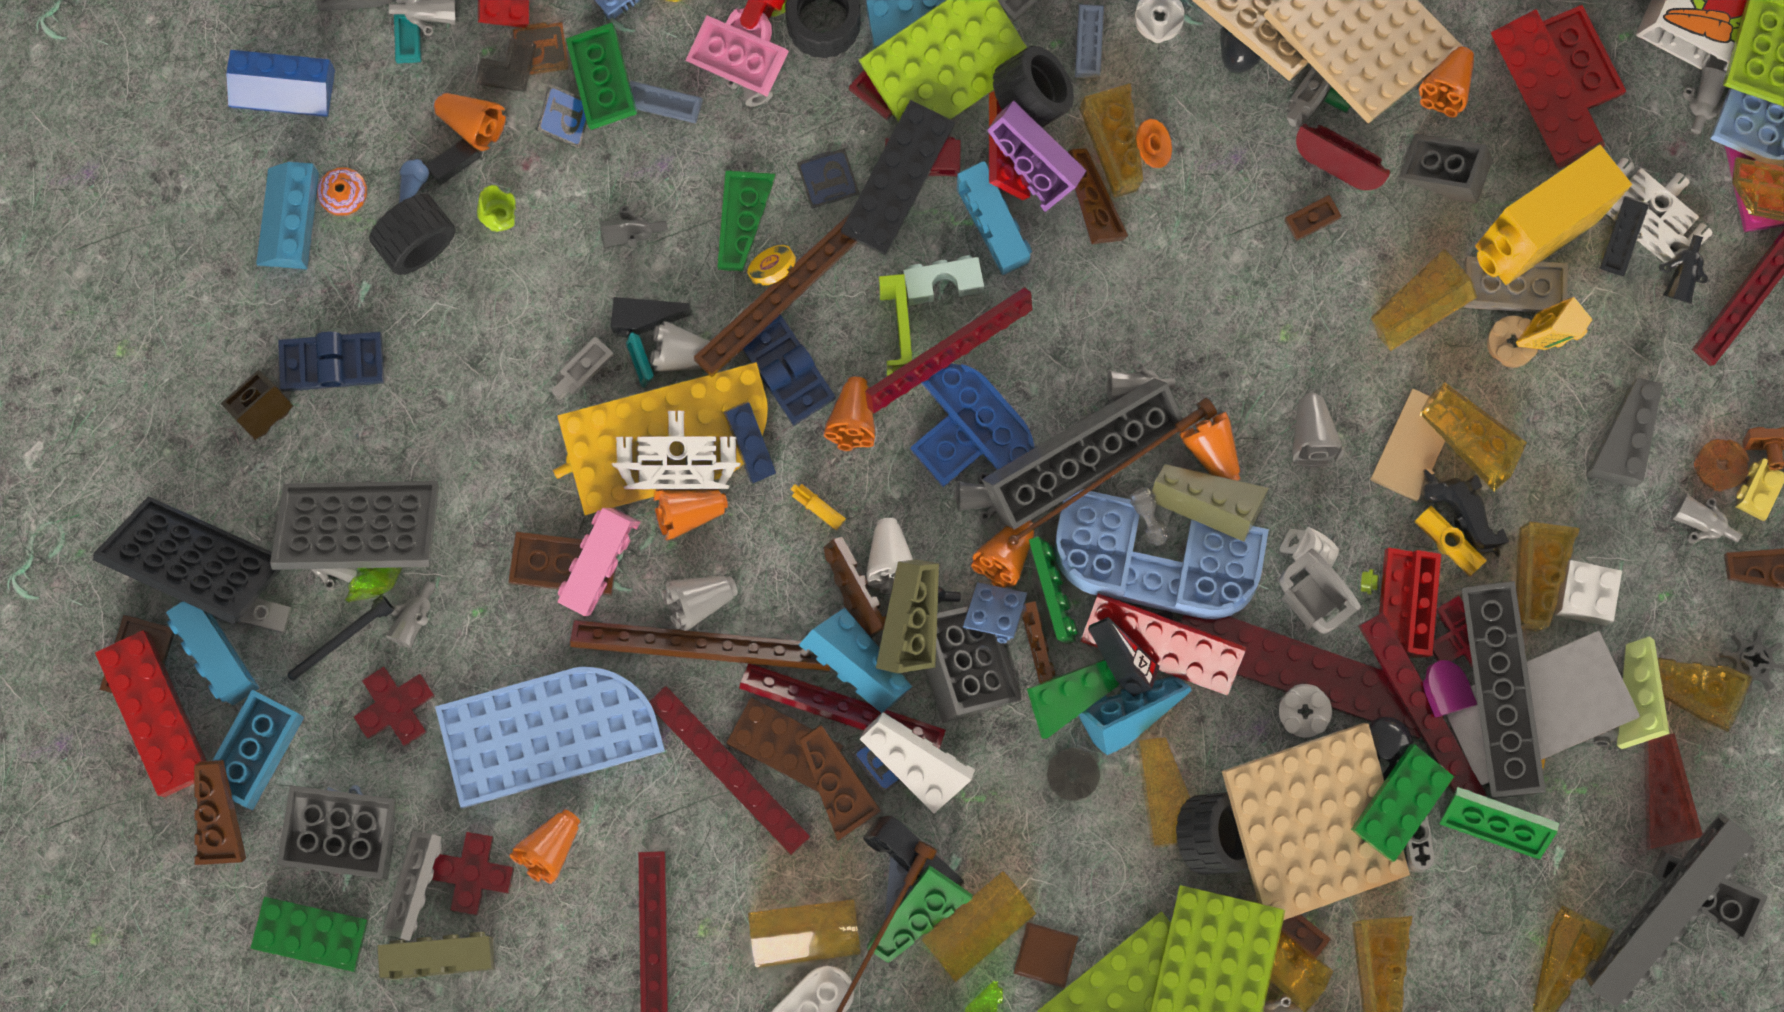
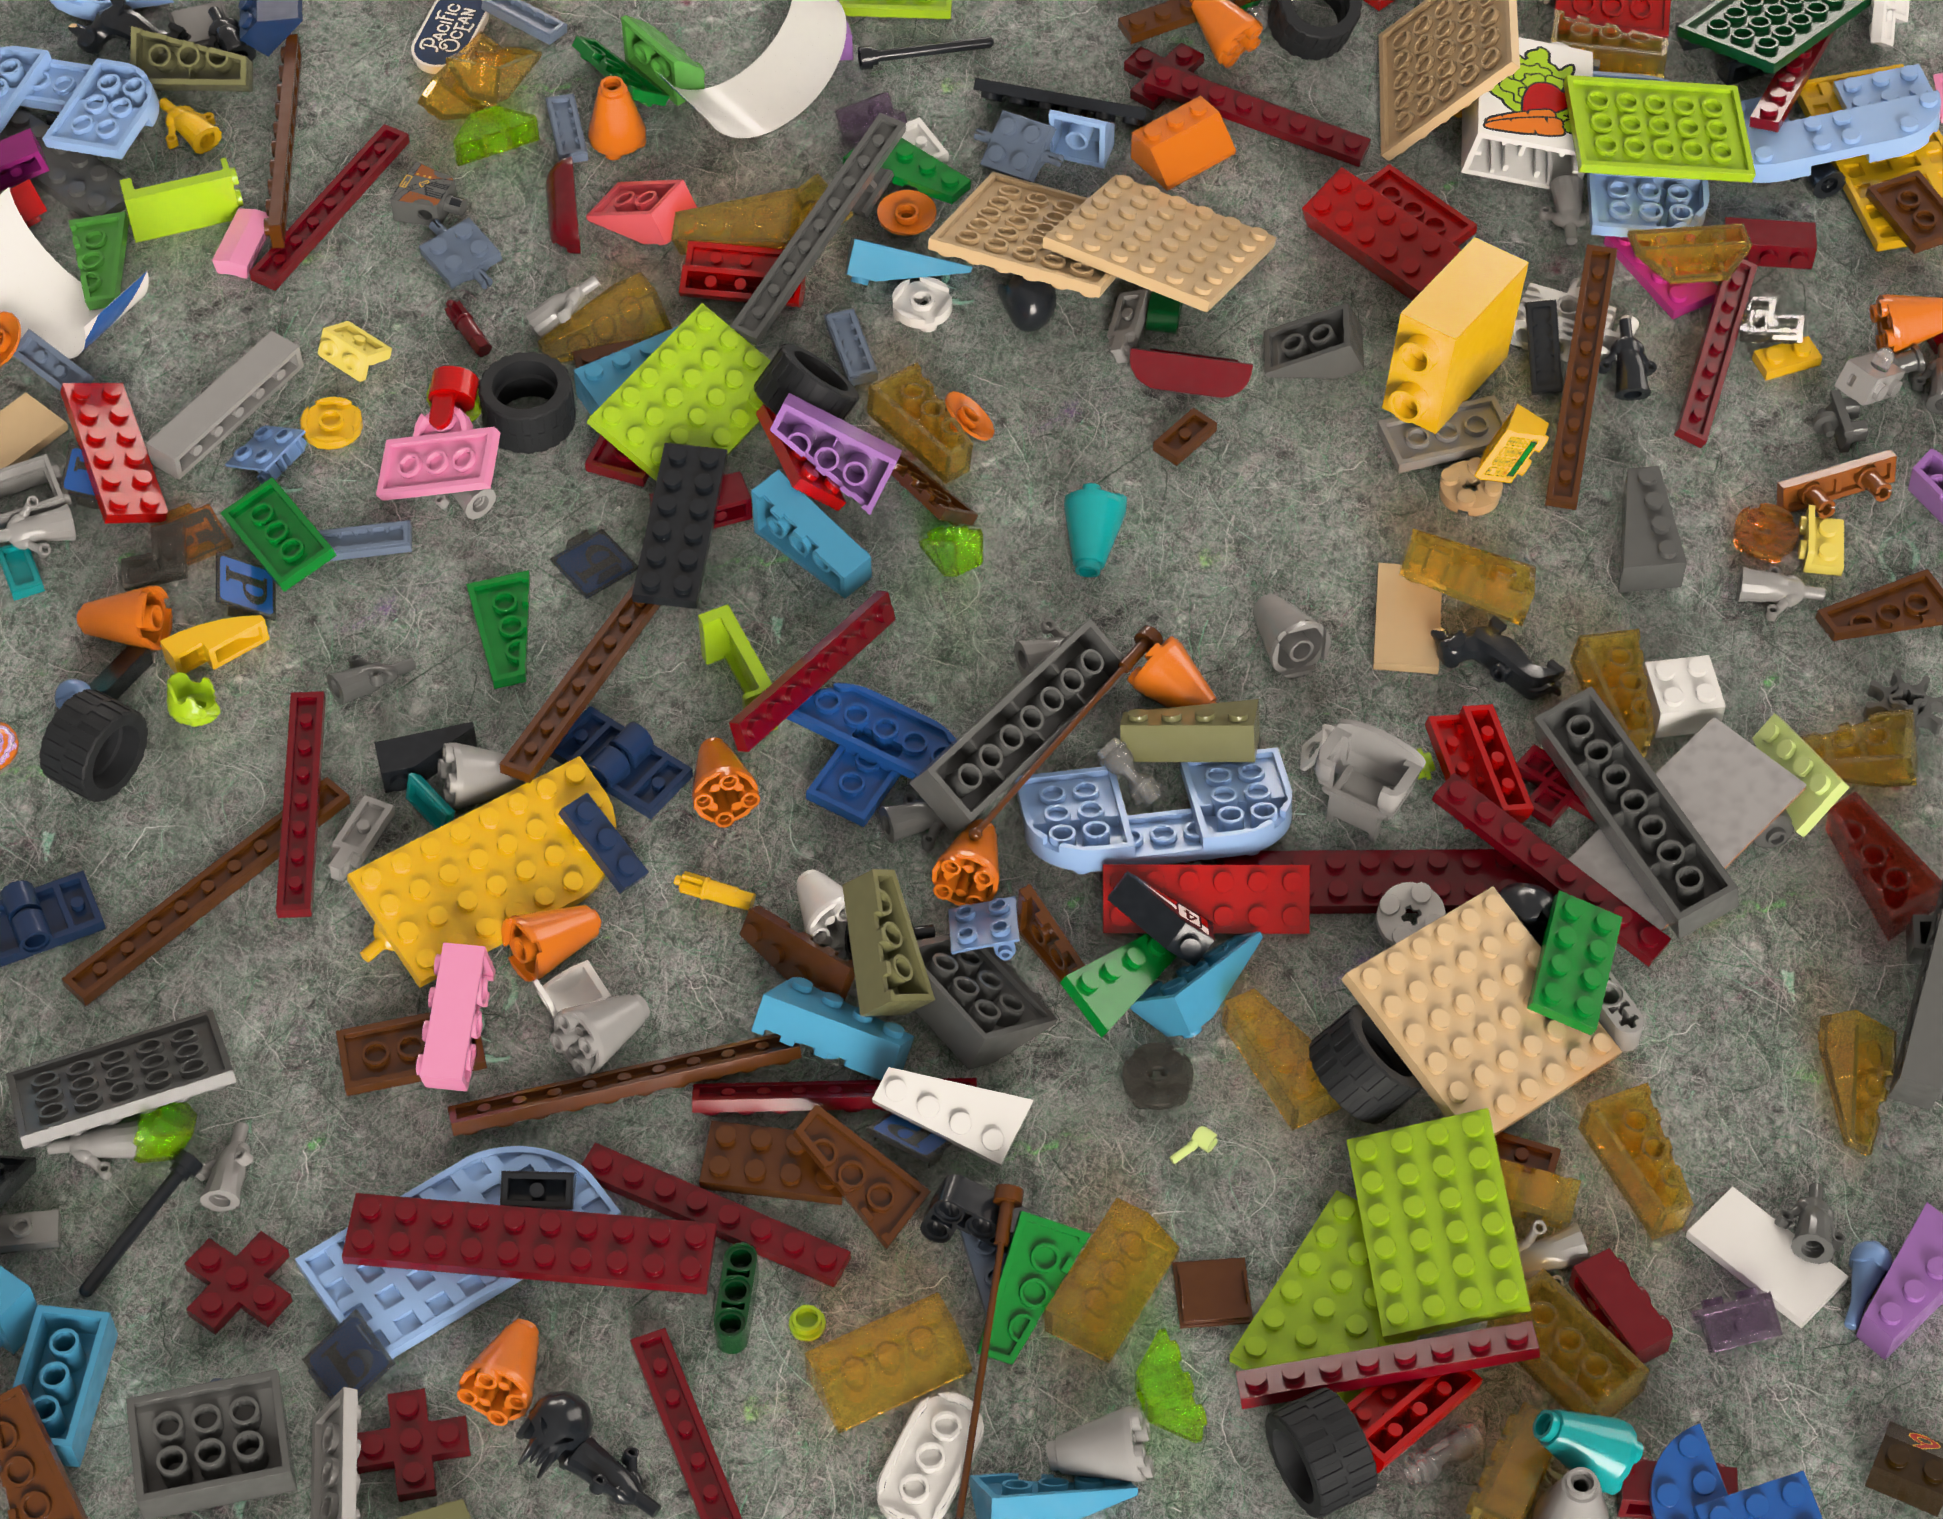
camera: 20 degrees left, 25 degrees down
white piece [612,411,741,489] -> none
yellow tile [747,245,796,286] -> none
light aqua arch [903,255,984,306] -> none
green plate [1029,537,1078,644] -> none
clear yellow wedge [1371,248,1477,351] -> none
yellow piece [1414,506,1487,577] -> none
orange cone [1419,46,1474,118] -> none
magenta tile [1423,660,1478,718] -> none
green plate [1439,787,1559,860] -> none
none -> reddish brown plate [62,777,351,1006]
none -> yellow slope [160,615,270,673]
none -> dark red plate [276,691,326,918]
none -> clear smoke piece [302,1309,396,1400]
none -> dark red plate [342,1193,717,1295]
none -> black slope [500,1171,576,1209]
none -> black helmet [516,1391,594,1479]
none -> white piece [533,960,611,1019]
none -> black piece [566,1436,662,1518]
none -> dark green beam [714,1242,759,1354]
none -> lime plate [789,1305,826,1341]
none -> clear neon green slope [918,525,983,577]
none -> teal cone [1064,483,1127,578]
none -> yellowish green hand [1169,1126,1218,1164]
none -> reddish brown plate [1545,244,1617,510]

